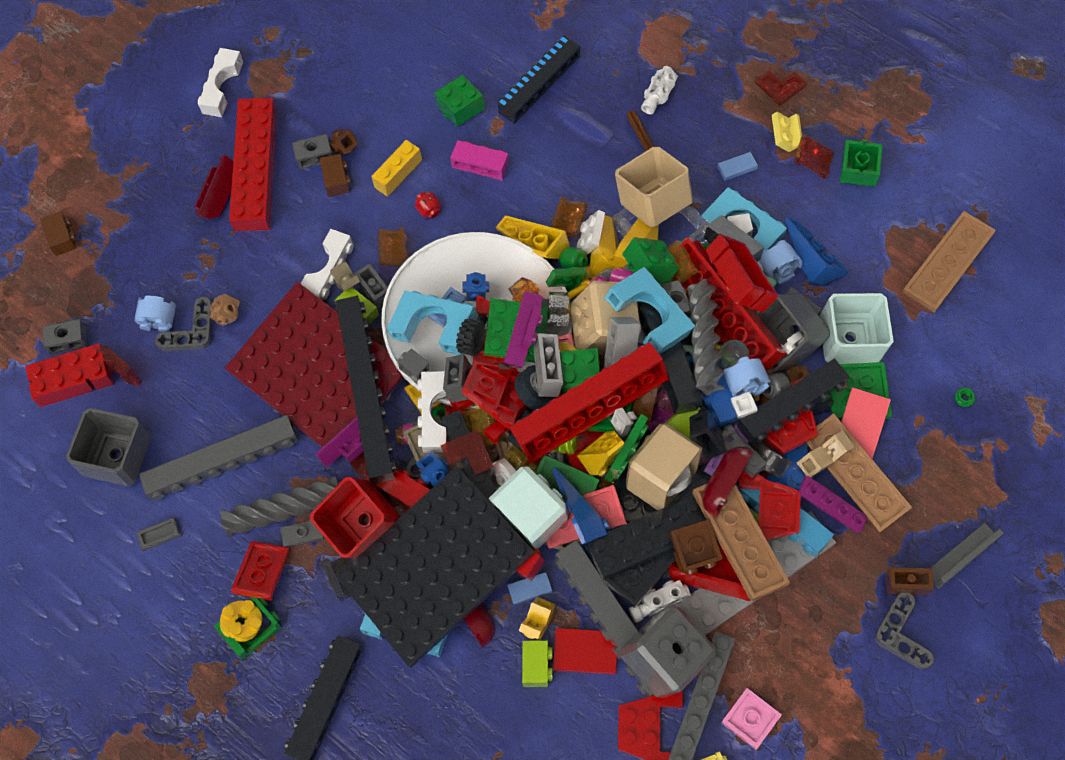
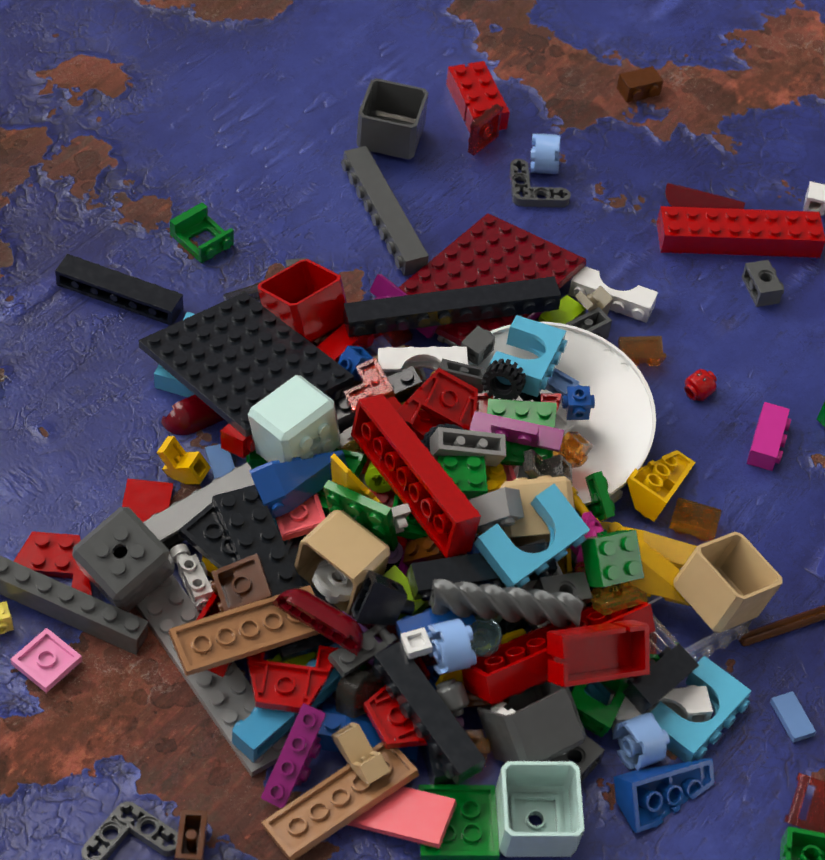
camera: 80 degrees right, 15 degrees down
dark grey brick [42,320,87,355] -> none
dark grey tile [136,517,181,552] -> none
medium nougat brick [210,294,240,325] -> none
dark grey piece [220,476,338,537] -> none
yellow plate [220,600,262,642] -> none
red tile [231,541,290,600] -> none
reddish brown brick [319,154,351,197] -> none
reddish brown brick [328,128,358,155] -> none
yellow brick [371,140,422,197] -> none
lime brick [522,641,552,687] -> none
green head [559,247,588,269] -> none
white plate [577,210,605,255] -> none

